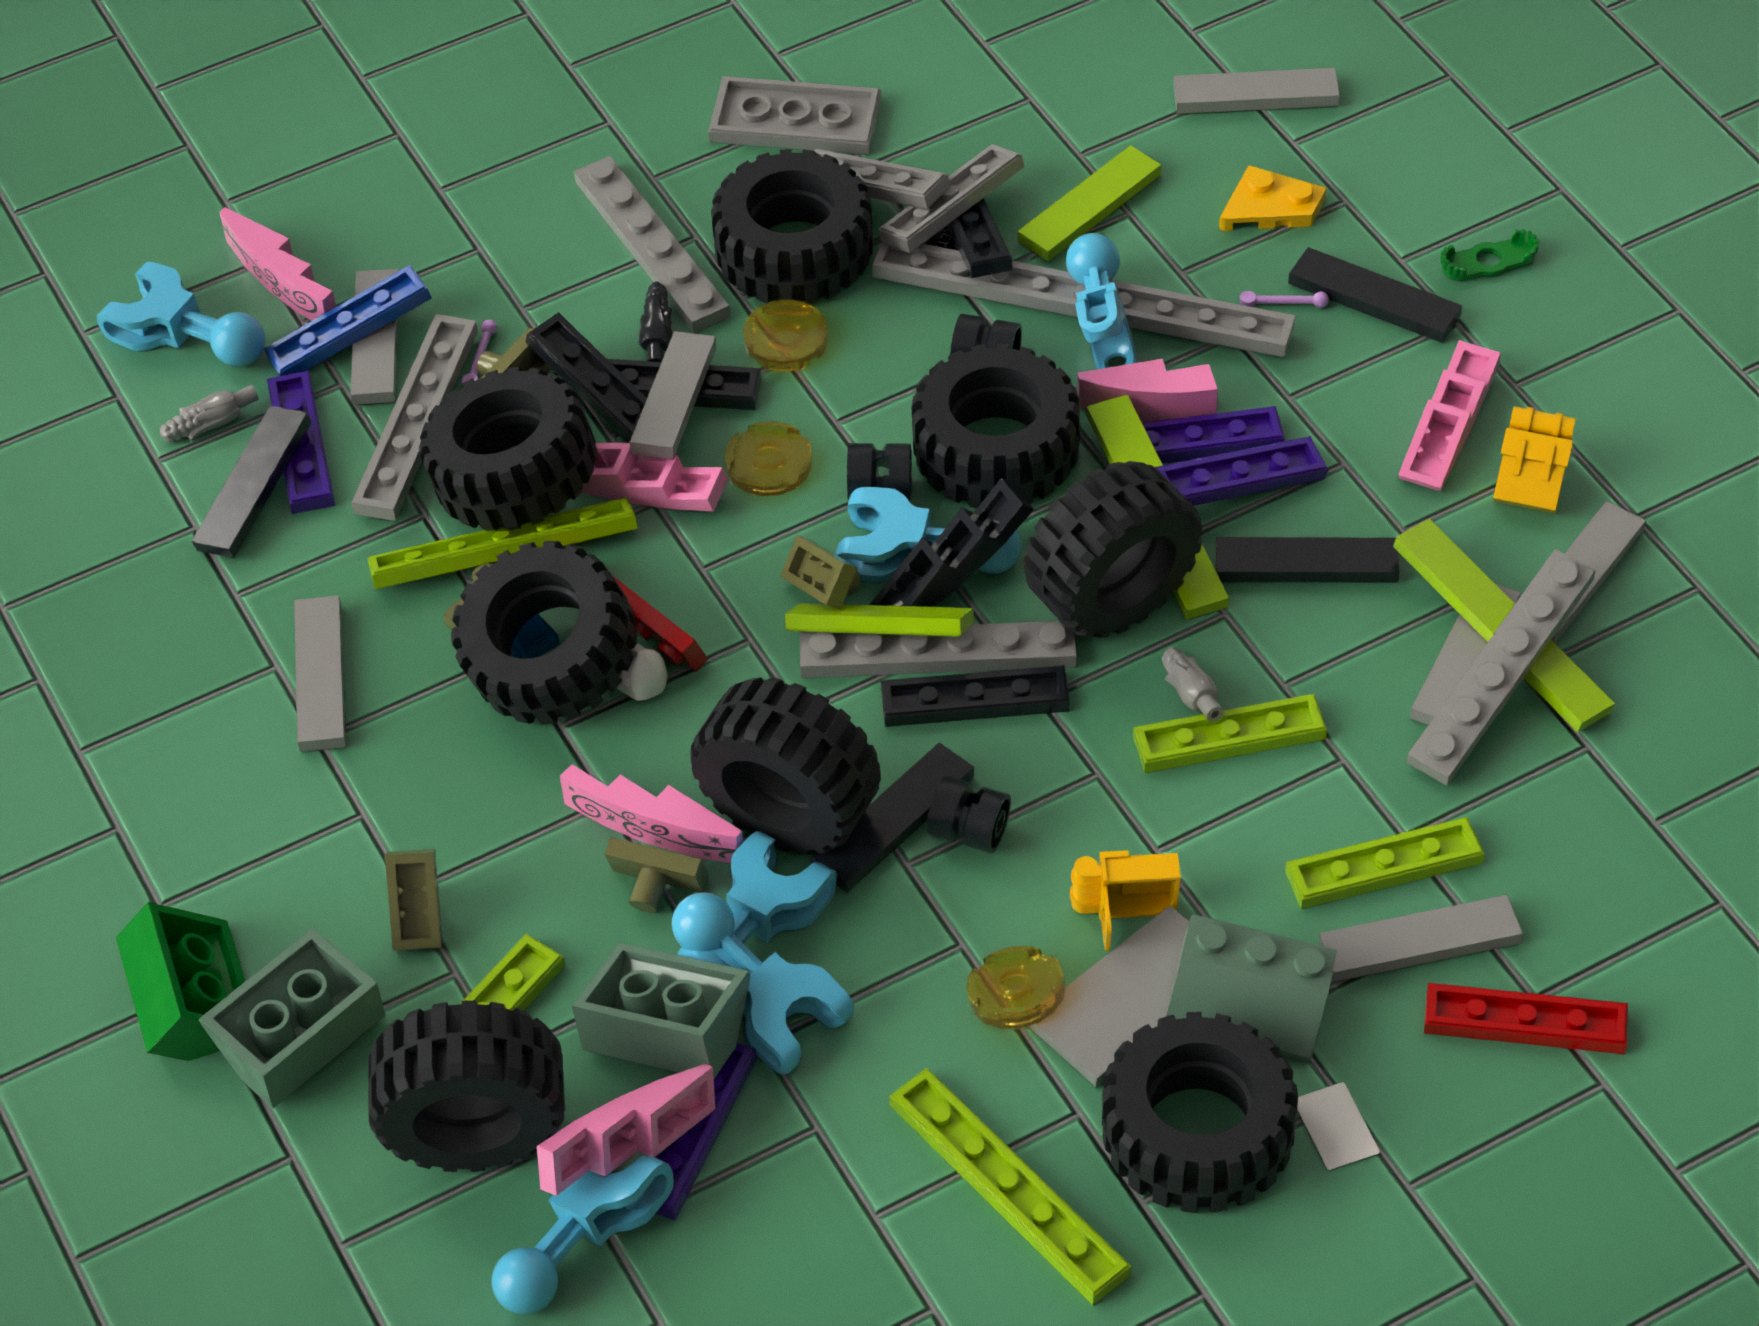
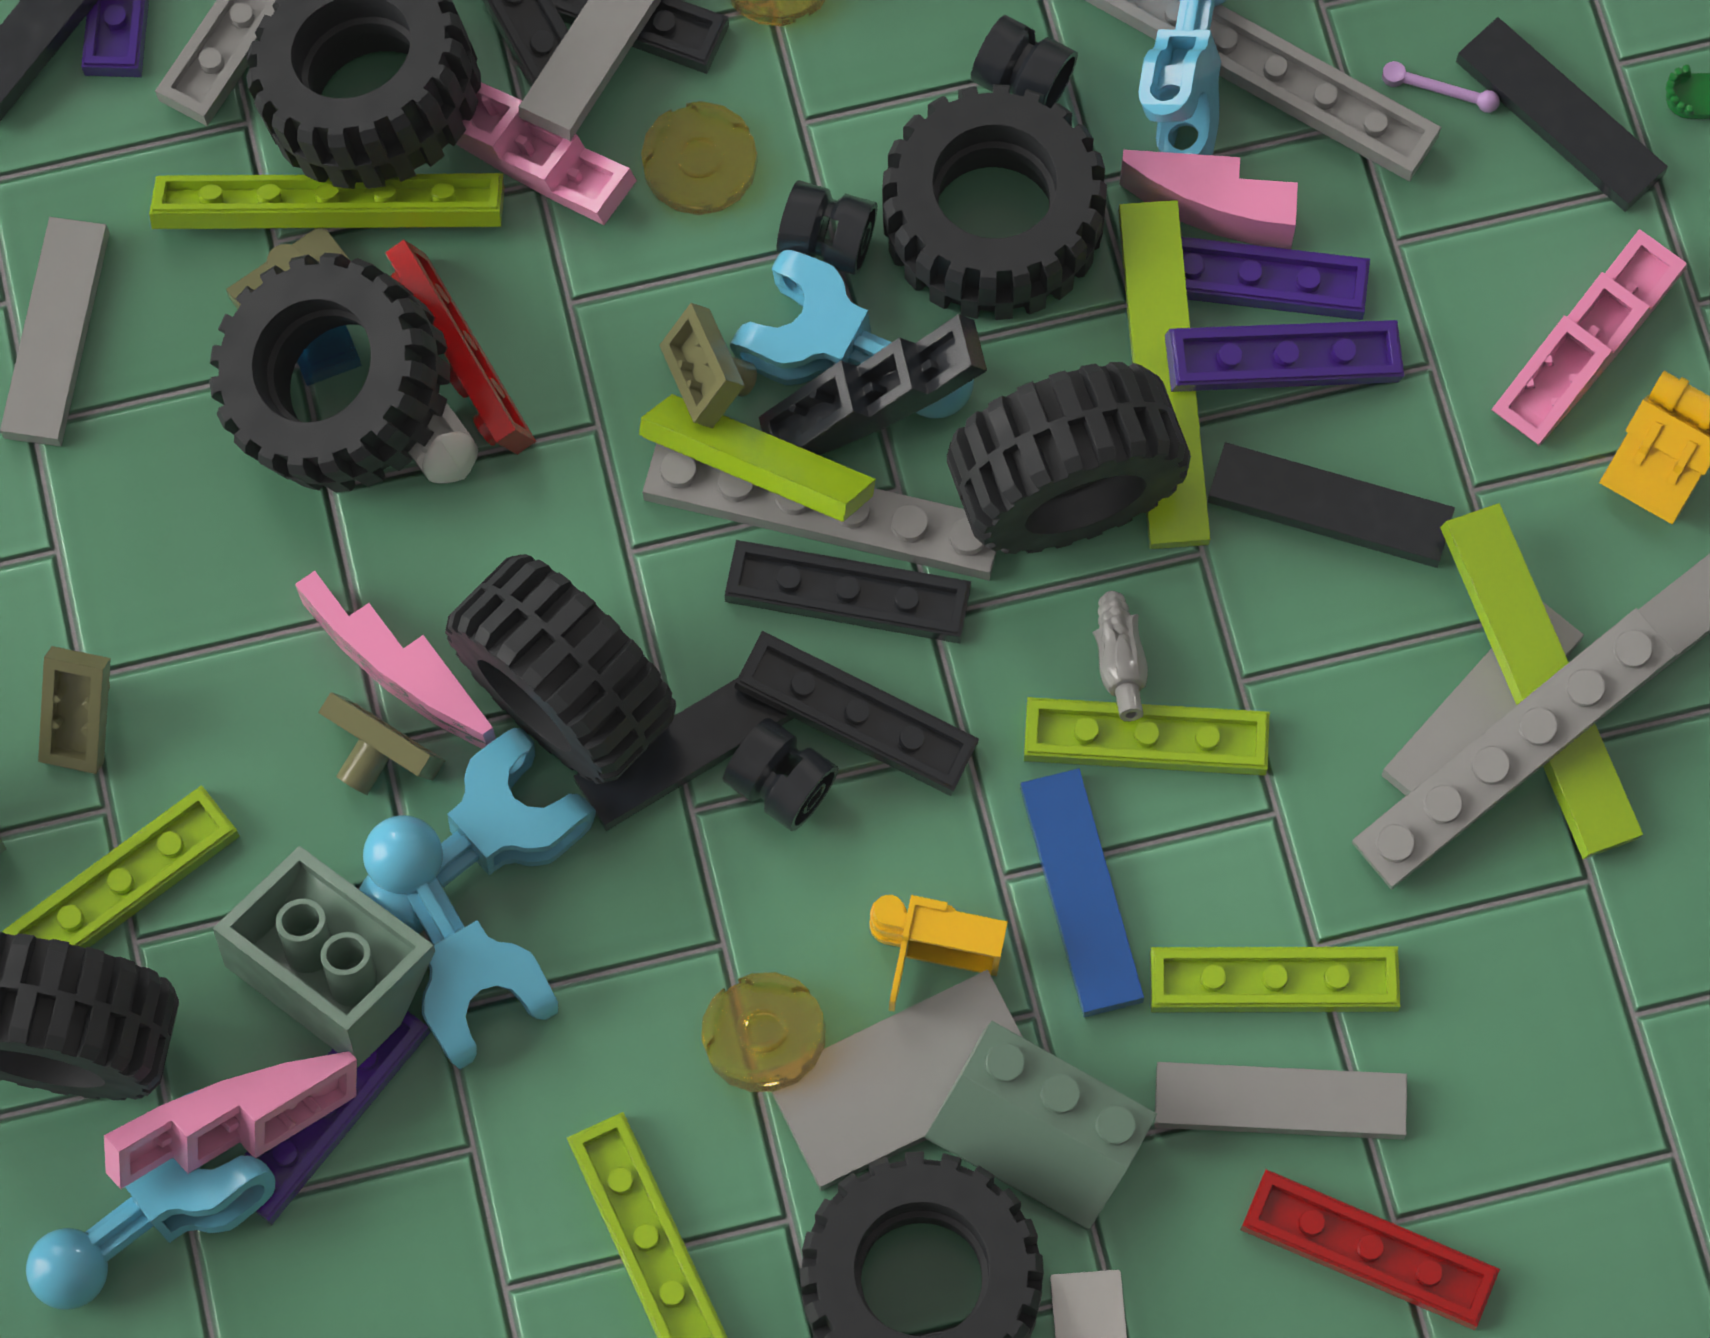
camera: 15 degrees right, 20 degrees up
none -> black tile [734,631,979,796]
none -> blue tile [1020,768,1144,1018]

